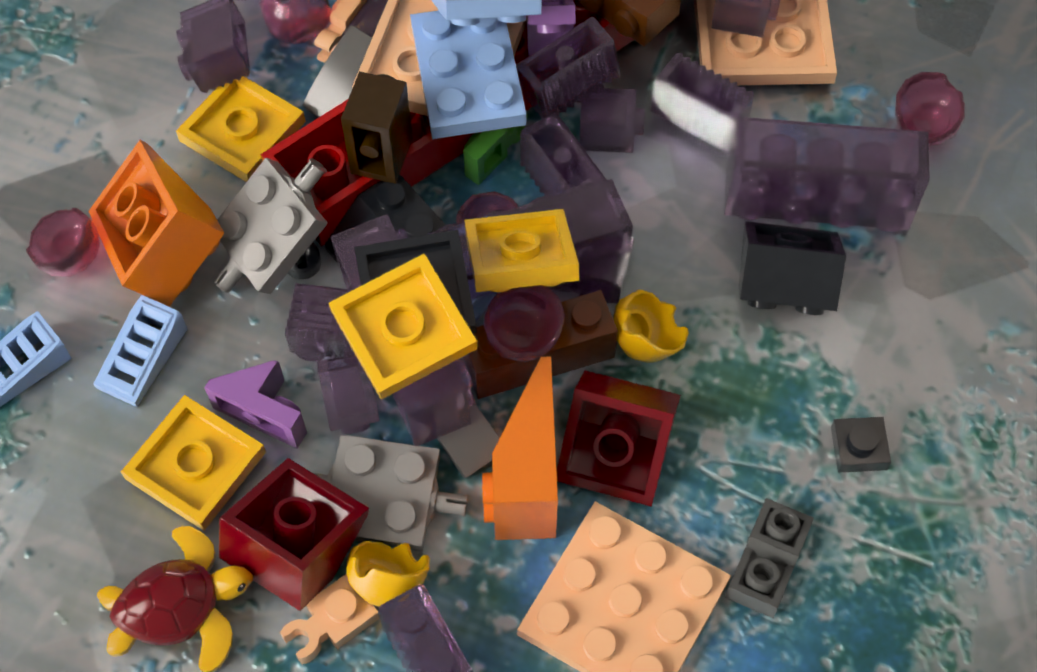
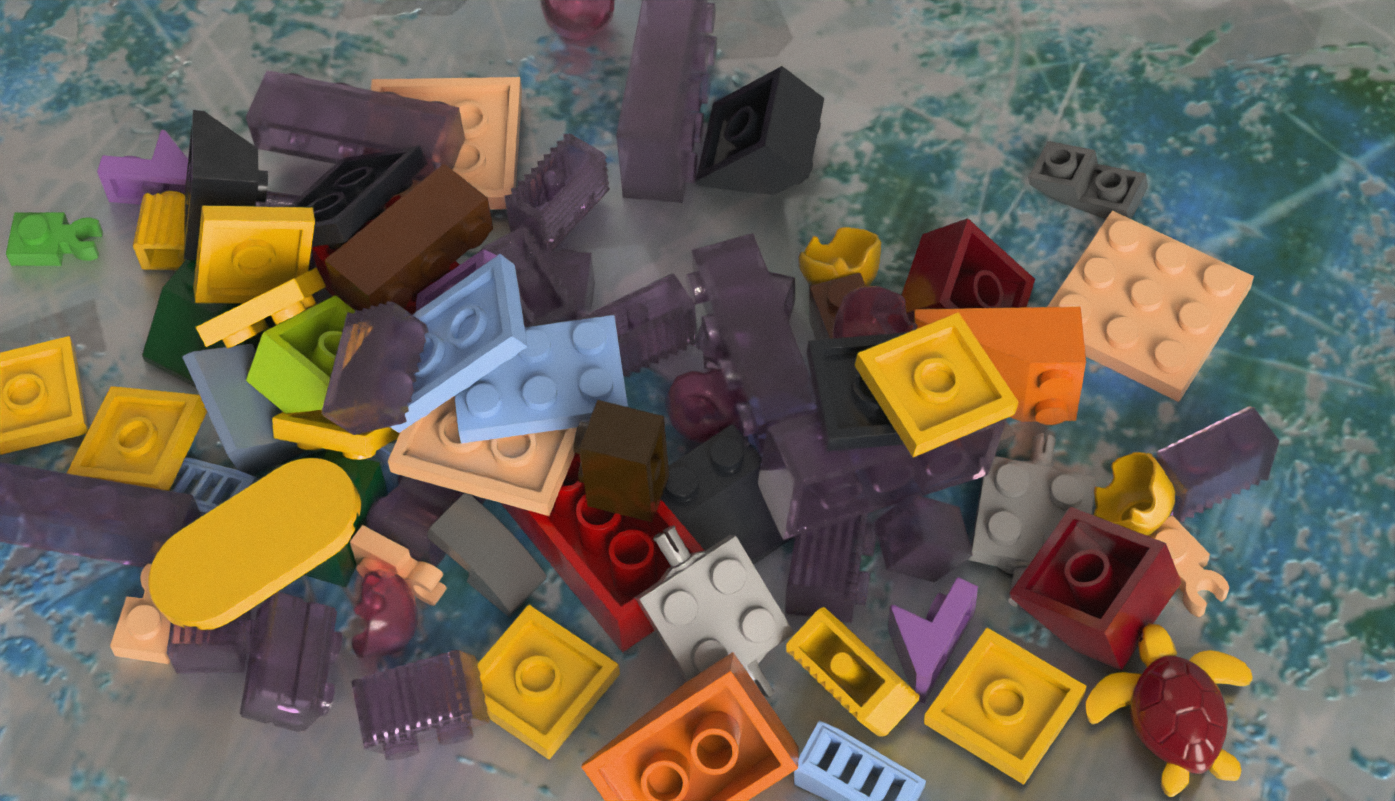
camera: 85 degrees left, 5 degrees down
yellow plate [464,209,579,292] -> none
black plate [831,417,891,473] -> none
none -> yellow brick [786,607,920,736]

